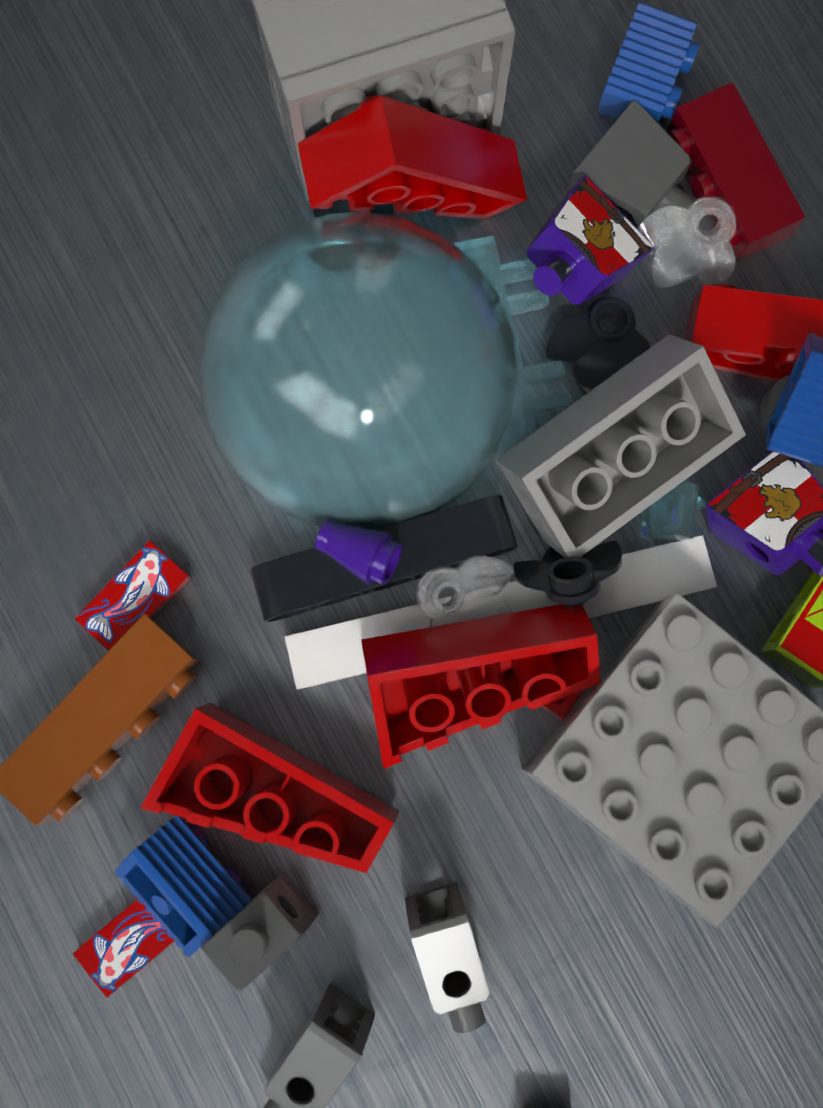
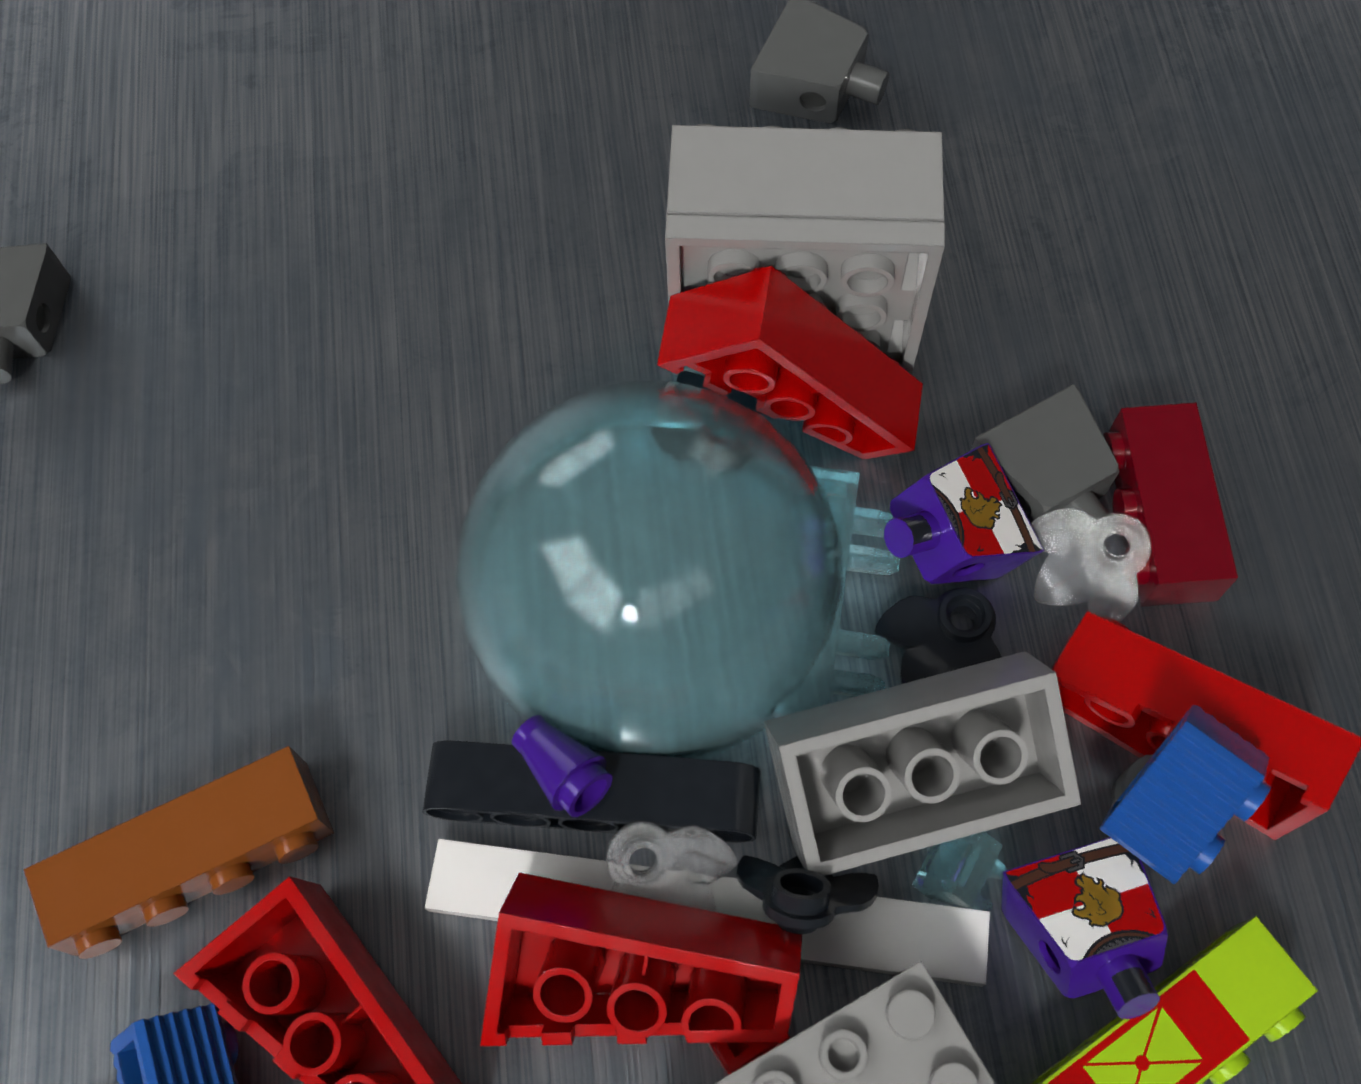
camera: 25 degrees right, 15 degrees down
tile [75,540,191,651] -> none
blue brick [598,1,700,123] -> none

